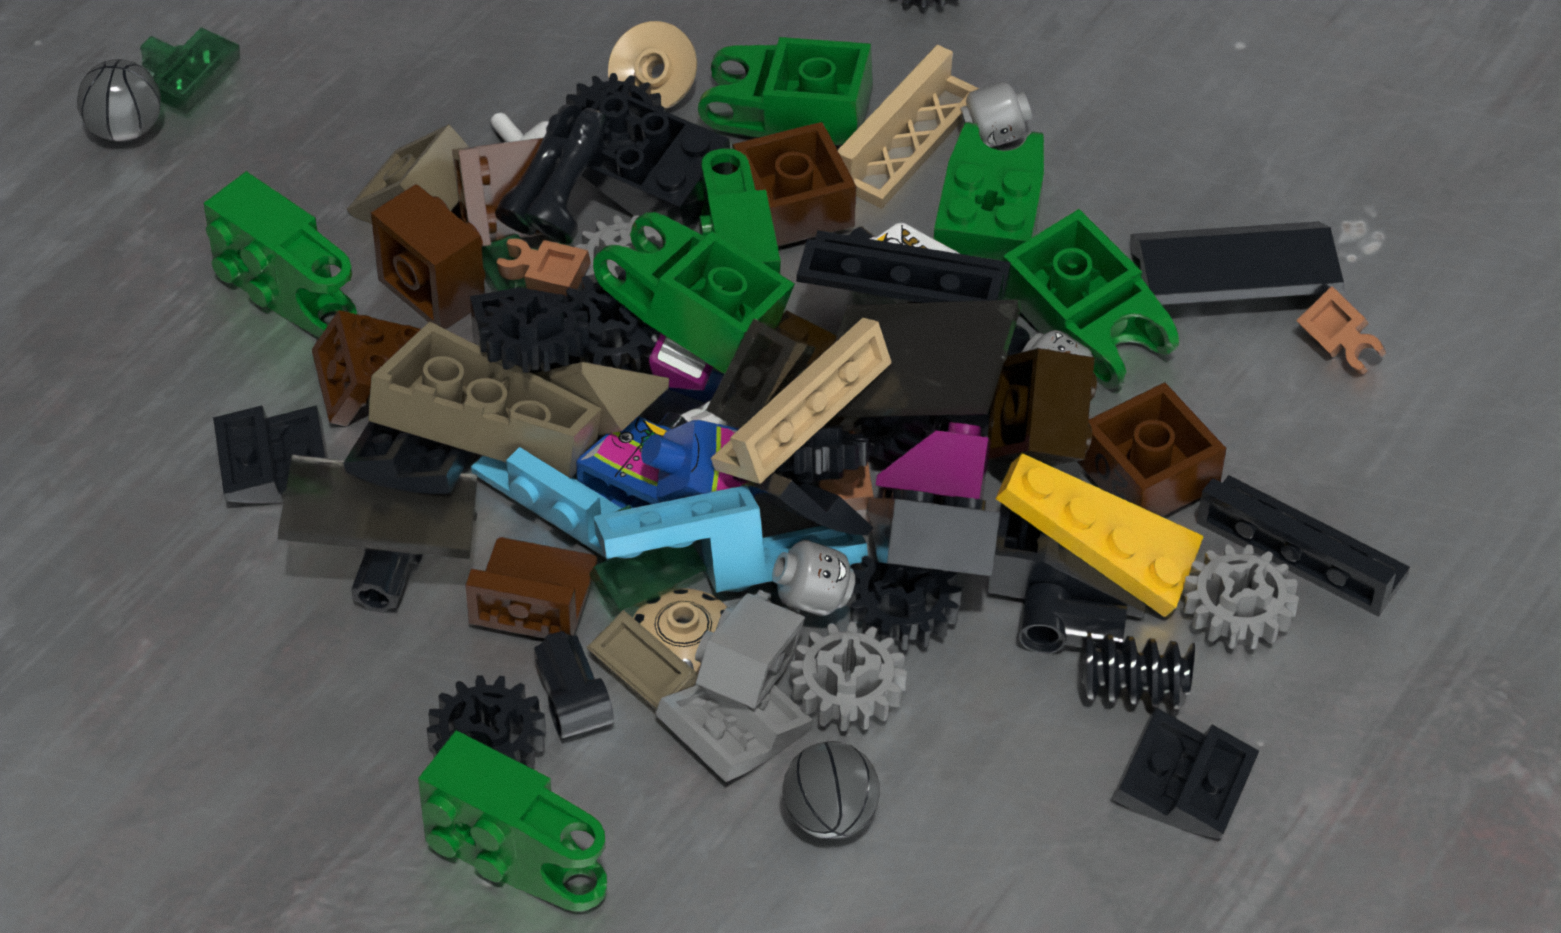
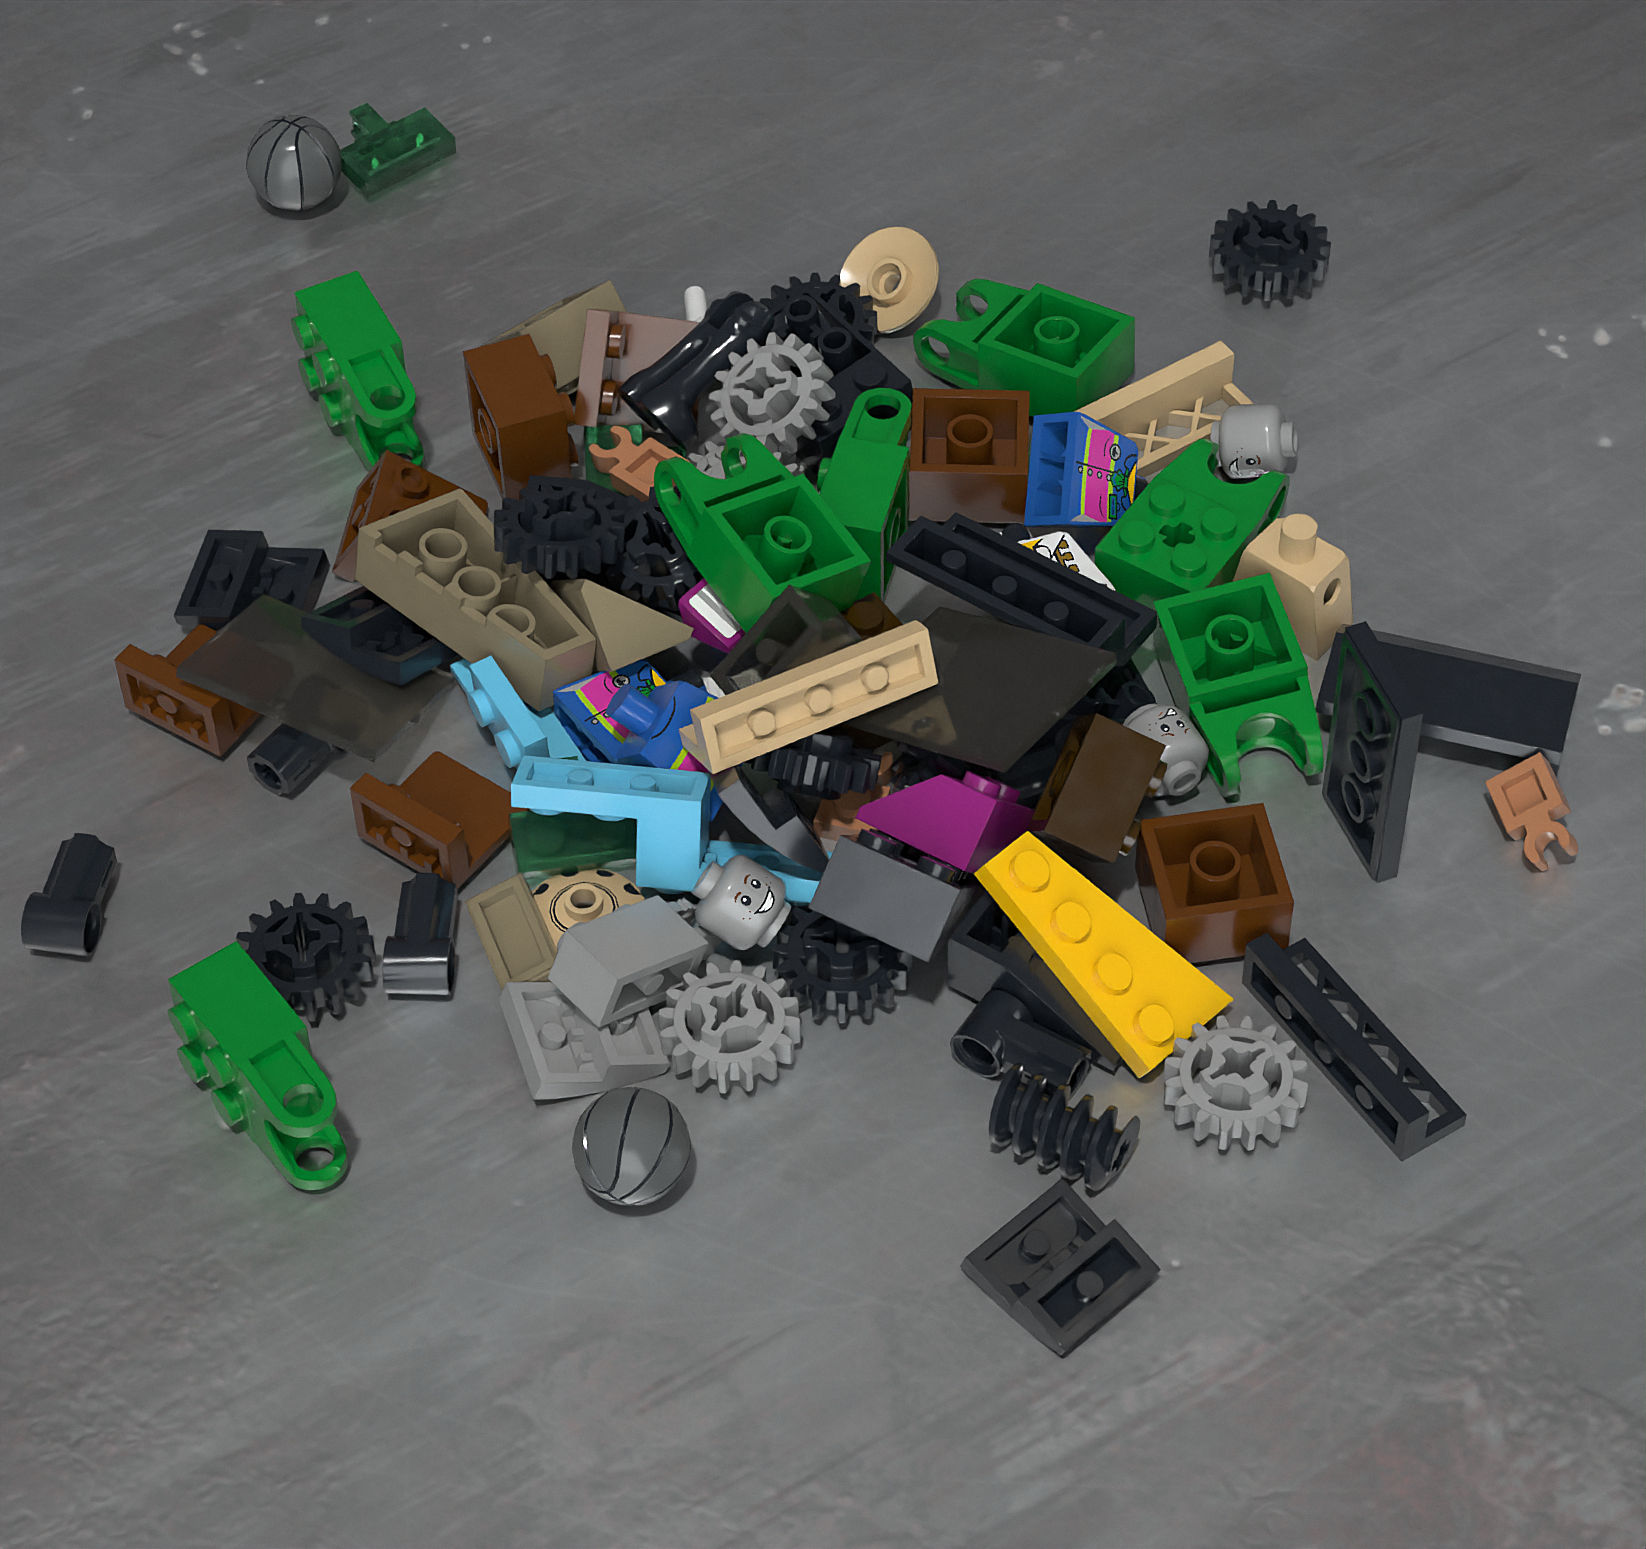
camera: 25 degrees right, 0 degrees up
none -> black piece [21,833,117,957]
none -> reddish brown bracket [114,625,293,757]
none -> light grey gear [709,332,835,454]
none -> blue torso [1024,412,1148,528]
none -> tan torso [1233,513,1353,661]
none -> black tile [1322,621,1423,883]

